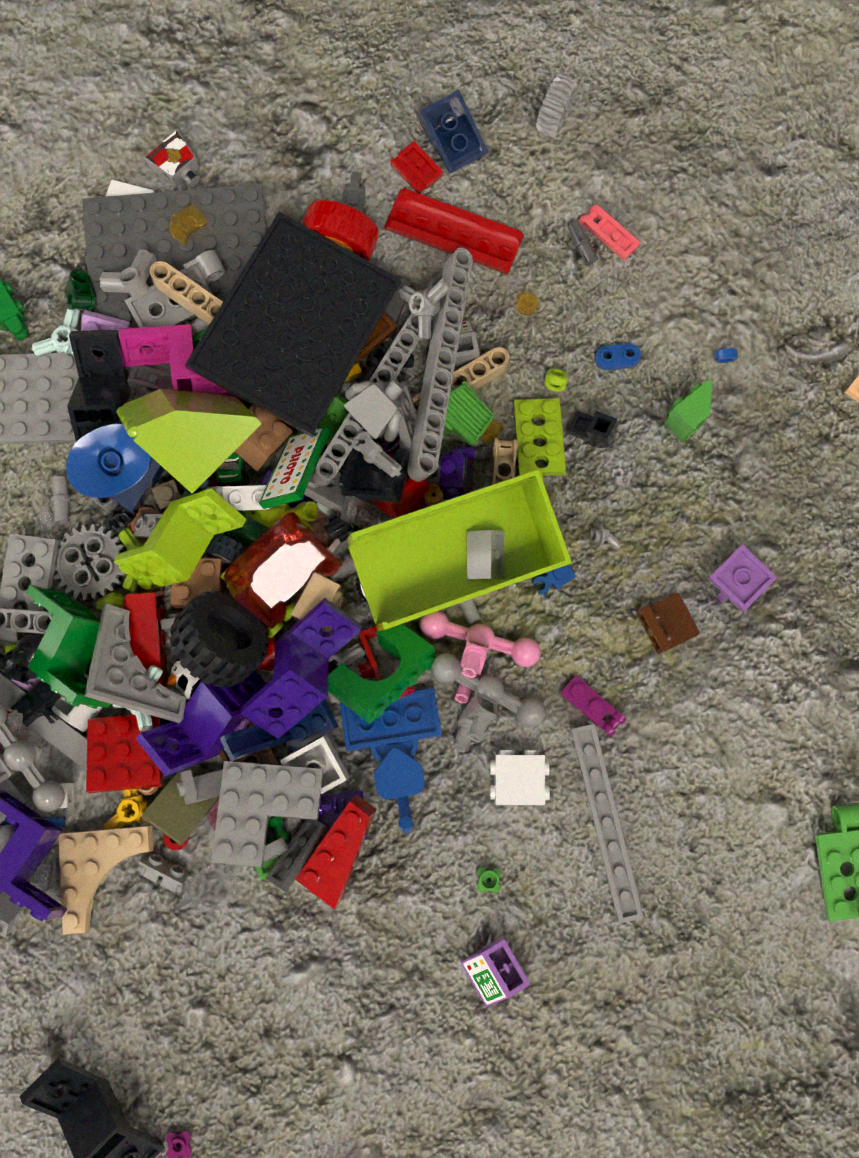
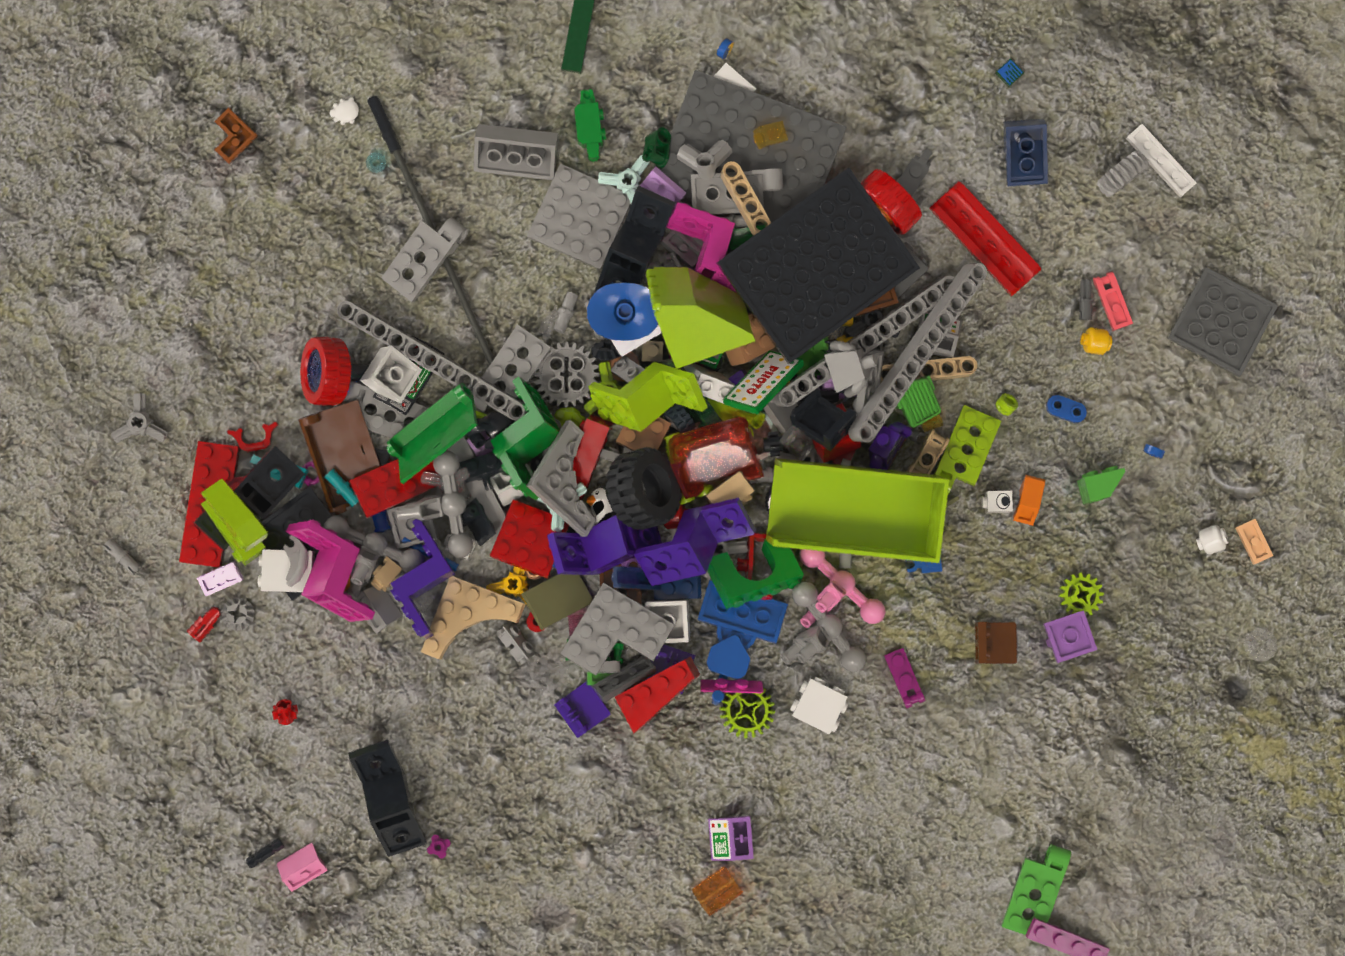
camera: 25 degrees right, 5 degrees up
torso [144,130,200,187] -> none
light grey bracket [177,770,223,805] -> none
light grey connector [352,431,402,477] -> none
red plate [390,141,443,194] -> none
light grey bush [399,279,451,340] -> none
light orange plate [423,483,444,506] -> none
light grey panel [467,530,504,579] -> none
bright green plate [476,867,502,893] -> none
clear yellow plate [516,293,539,316] -> none
black brick [567,411,619,448] -> none
light grey plate [570,724,644,924] -> none
light grey plate [590,524,622,550] -> none
none -> black hinge [461,498,497,546]
none -> dark purple hinge [554,681,611,738]
none -> clear orange panel [692,866,743,917]
none -> dark pink piece [700,678,763,693]
none -> blue tile [717,38,734,60]
none -> lime gear [719,688,775,738]
none -> white brick [981,491,1013,513]
none -> tile [995,58,1024,88]
none -> orange slope [1013,475,1045,526]
none -> lime gear [1058,572,1104,616]
none -> yellow head [1080,327,1112,355]
none -> white plate [1126,124,1196,198]
none -> dark grey plate [1167,267,1278,377]
none -> white head [1196,525,1229,555]

